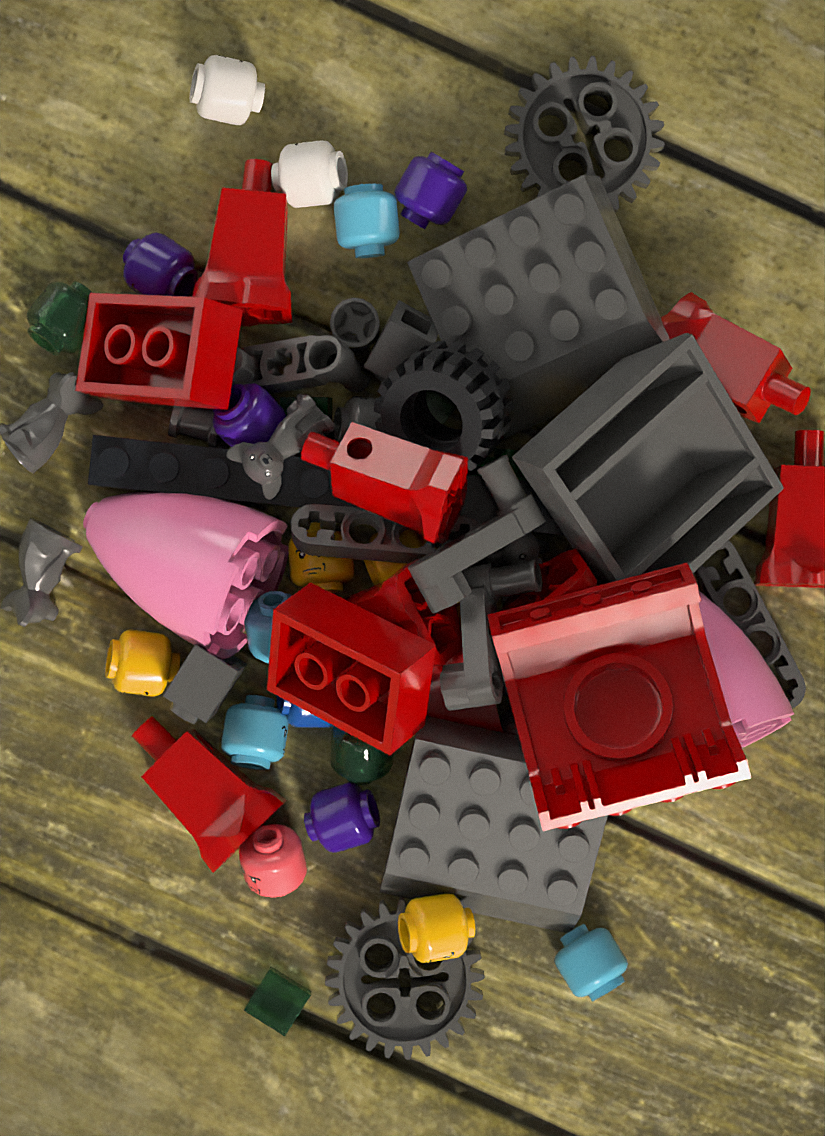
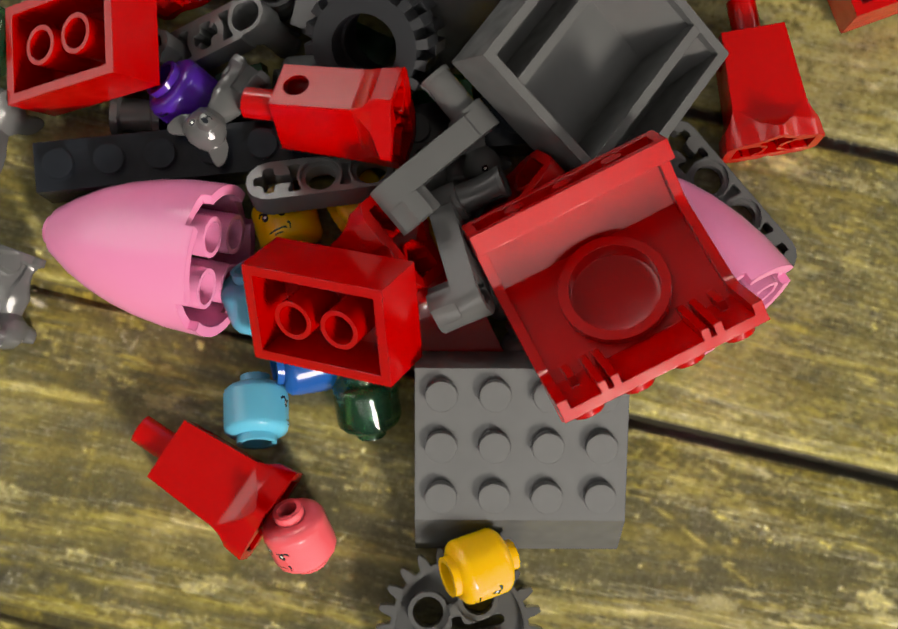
camera: 10 degrees left, 5 degrees down
yellow head [105,629,180,697] -> none
dark grey brick [163,644,247,724] -> none
dark purple head [304,782,380,853] -> none
medium azure head [554,924,628,1002] -> none

